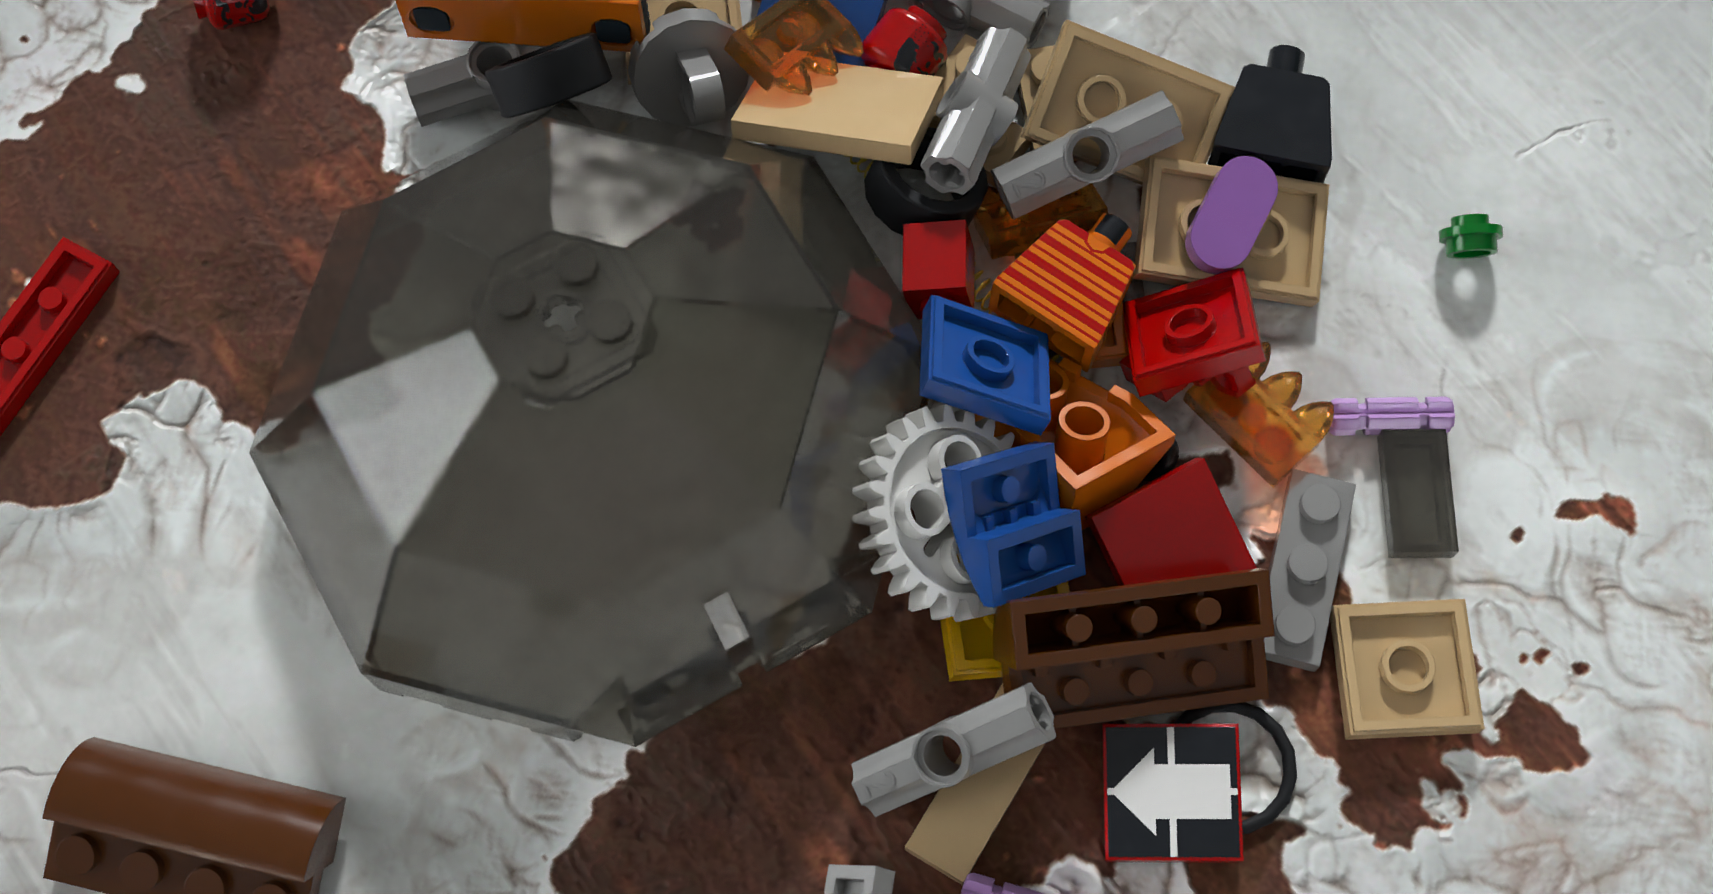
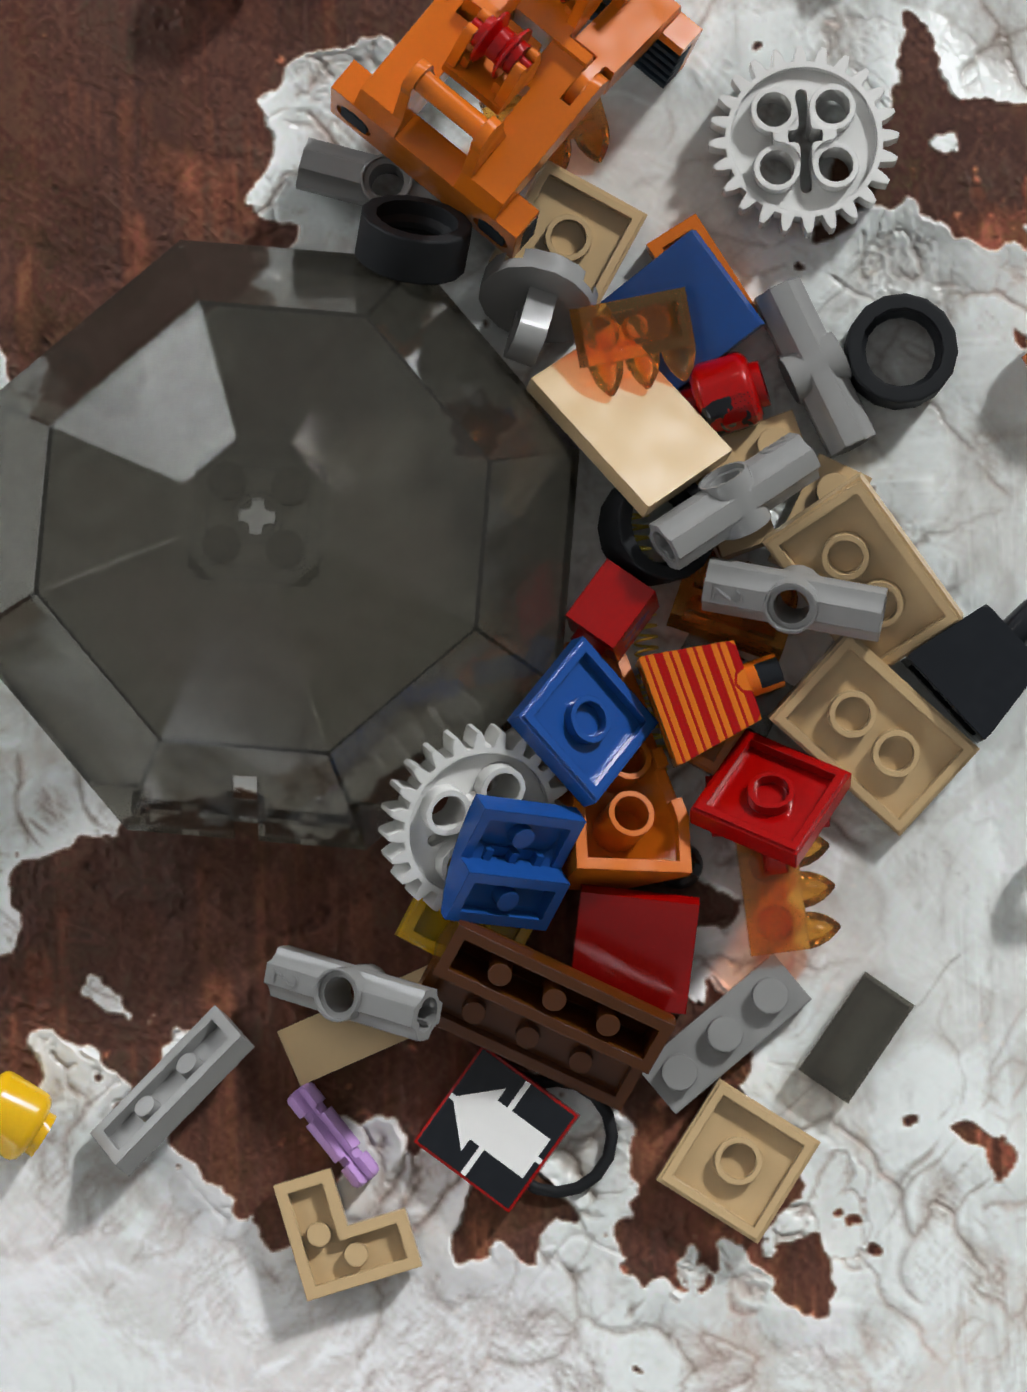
camera: 35 degrees right, 15 degrees up
medium lavender tile [1185,156,1278,275] -> none
lavender axle [1326,396,1455,436] -> none

